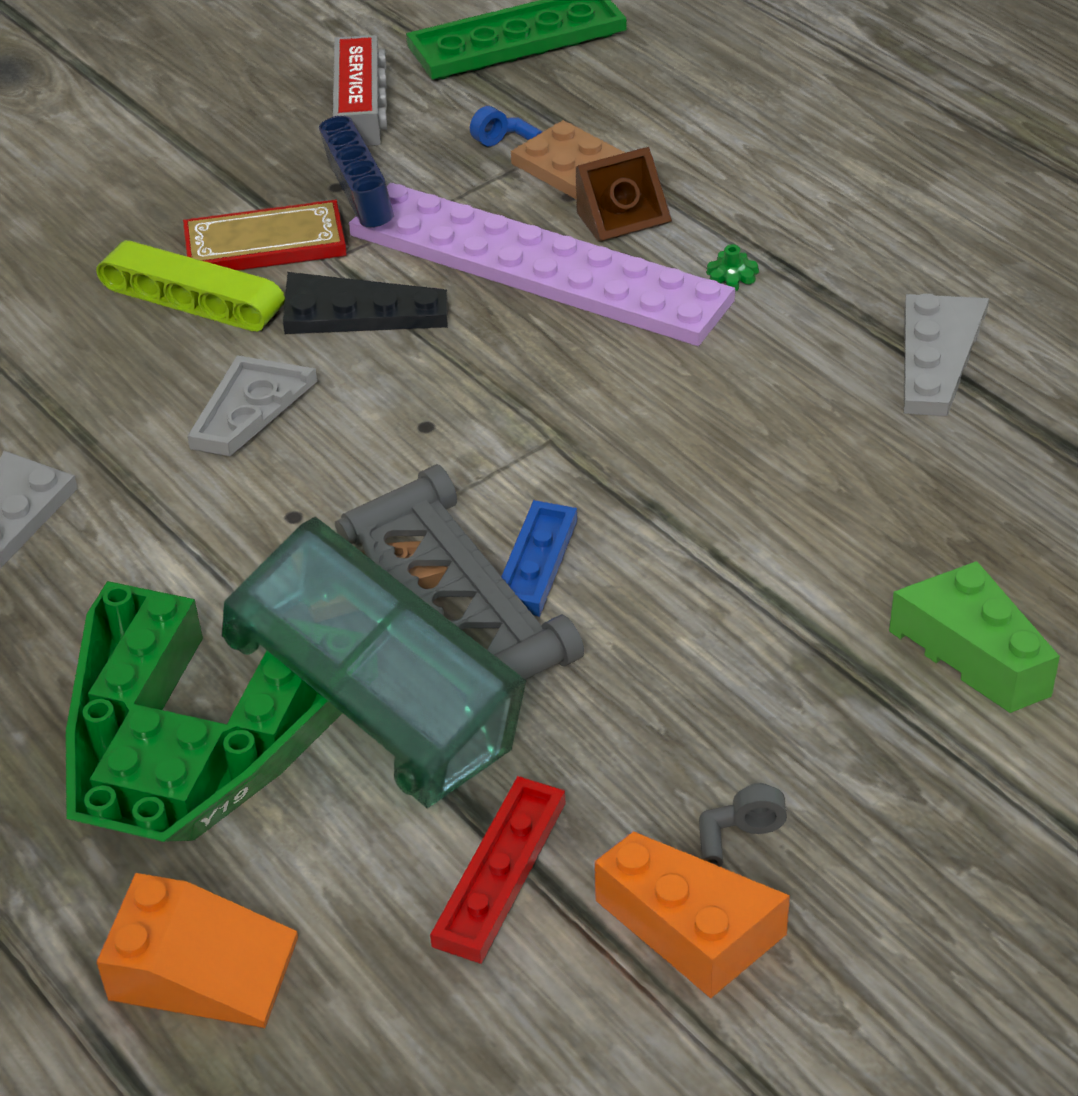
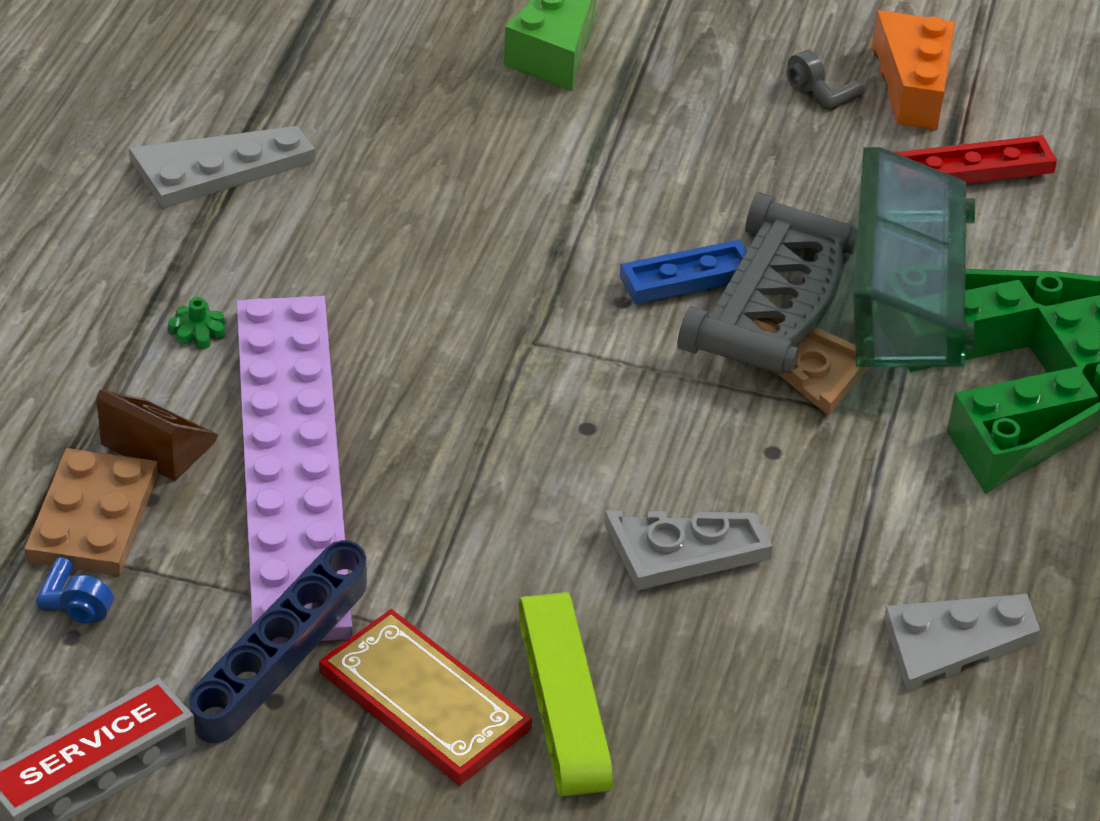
camera: 130 degrees left, 0 degrees up
black wing [283,272,448,334] -> none

